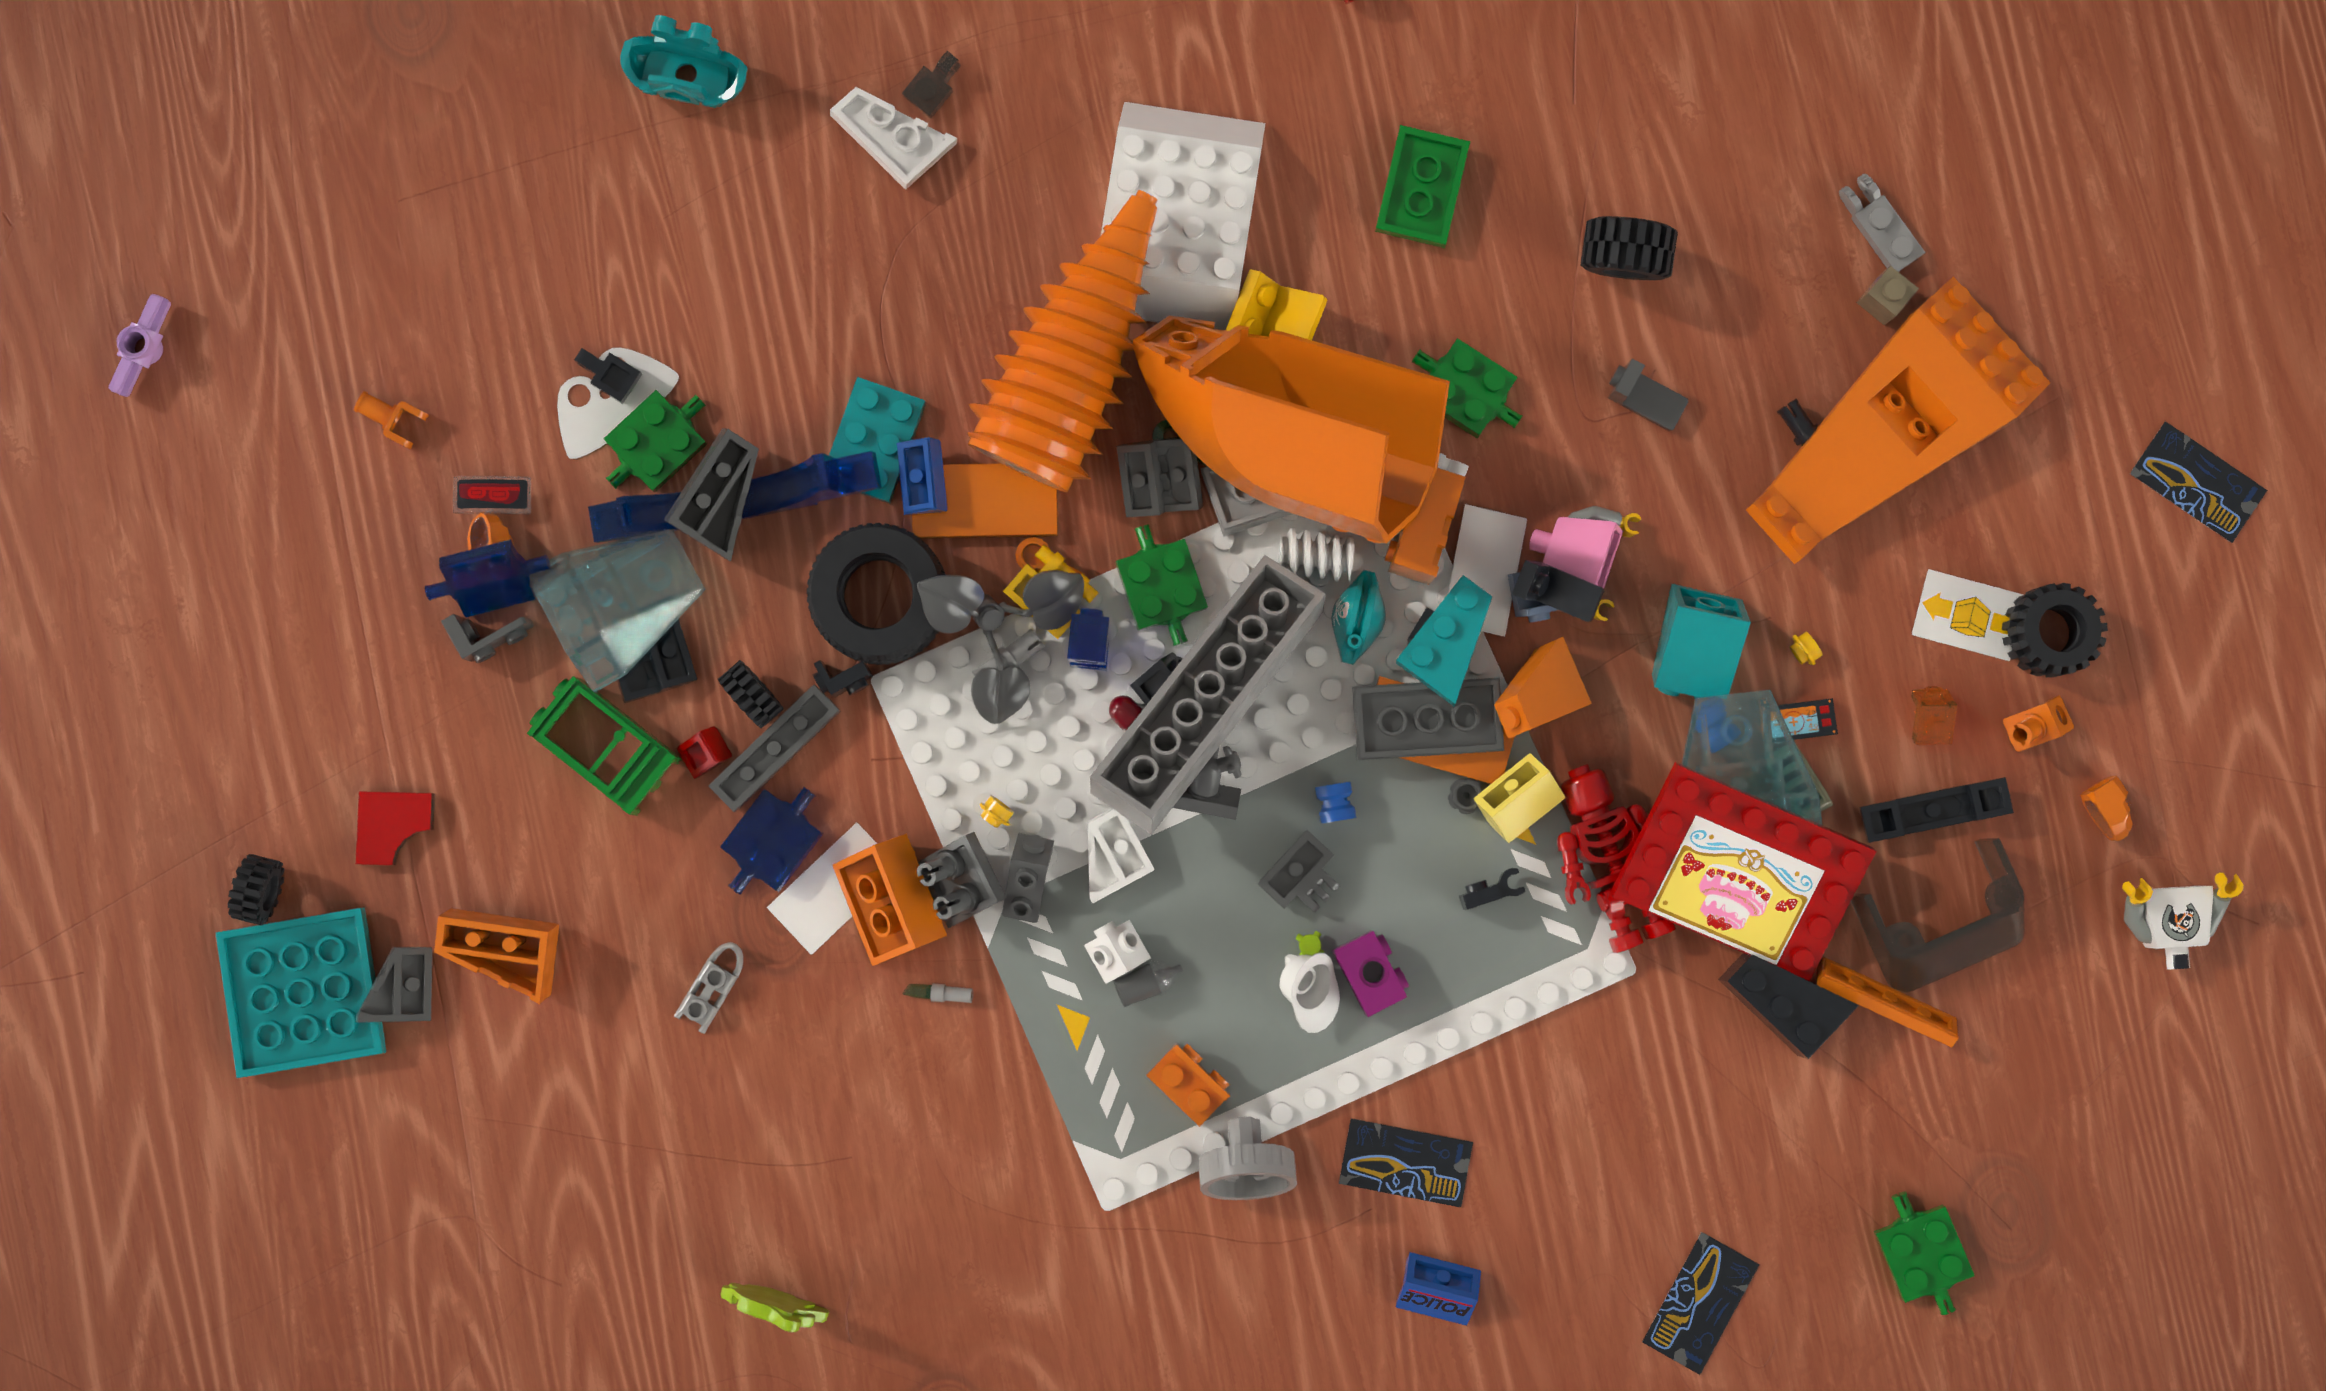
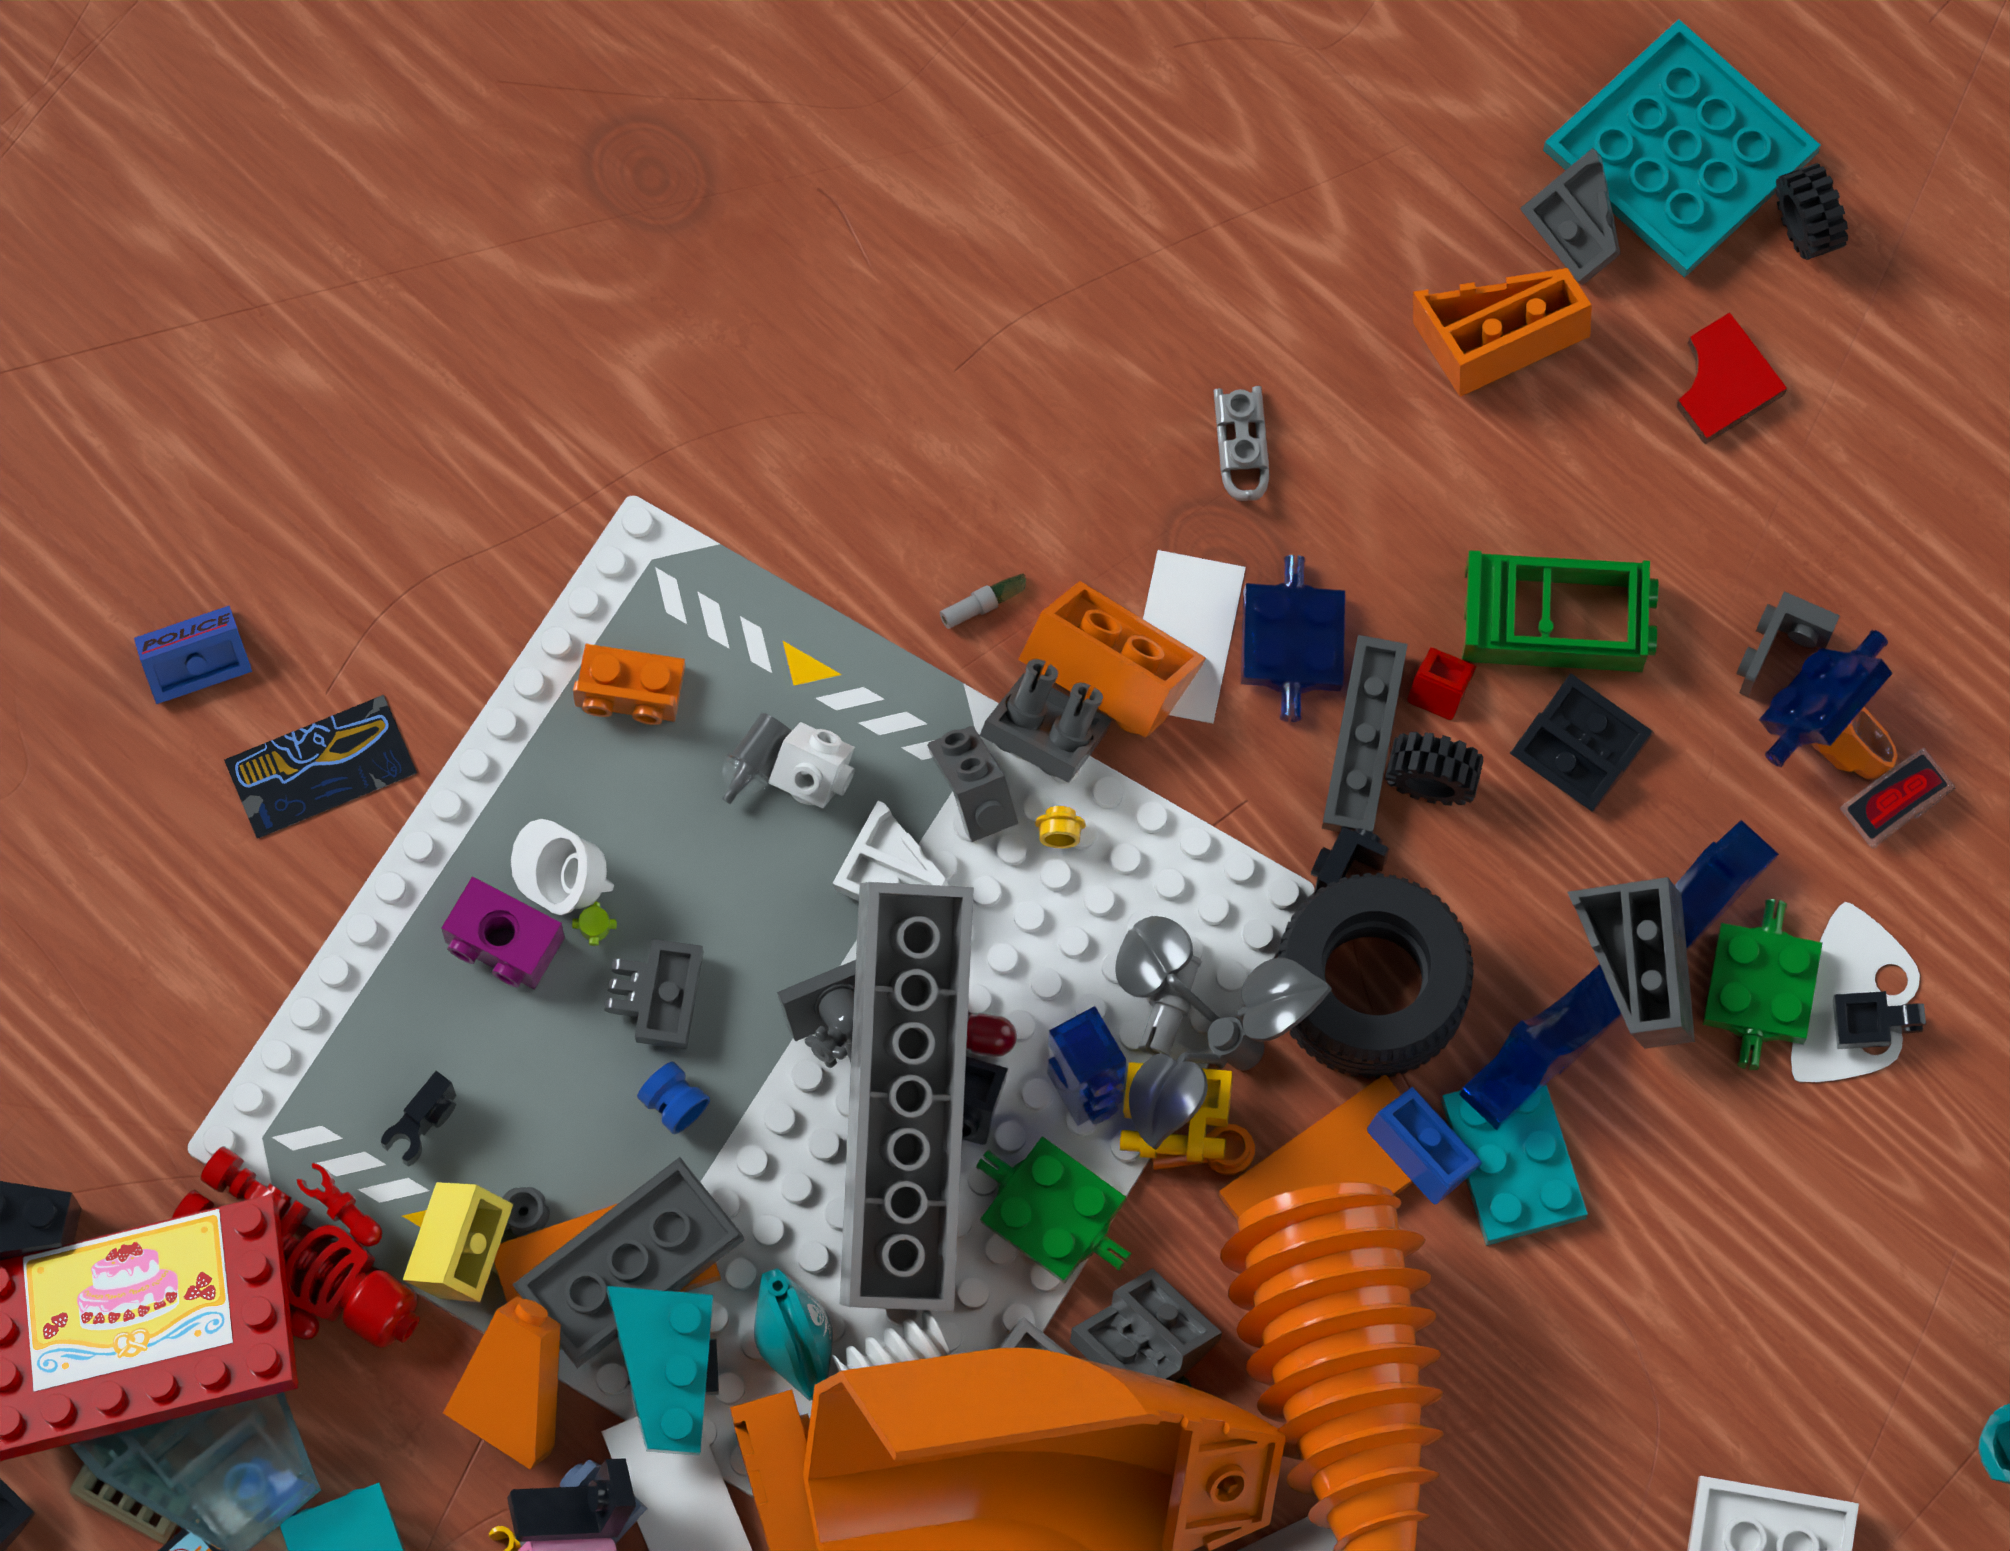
camera: 145 degrees right, 15 degrees down
clear light blue wedge [530,528,706,693] -> none
lime tile [720,1283,829,1332] -> none
light grey piece [1198,1117,1297,1200] -> none

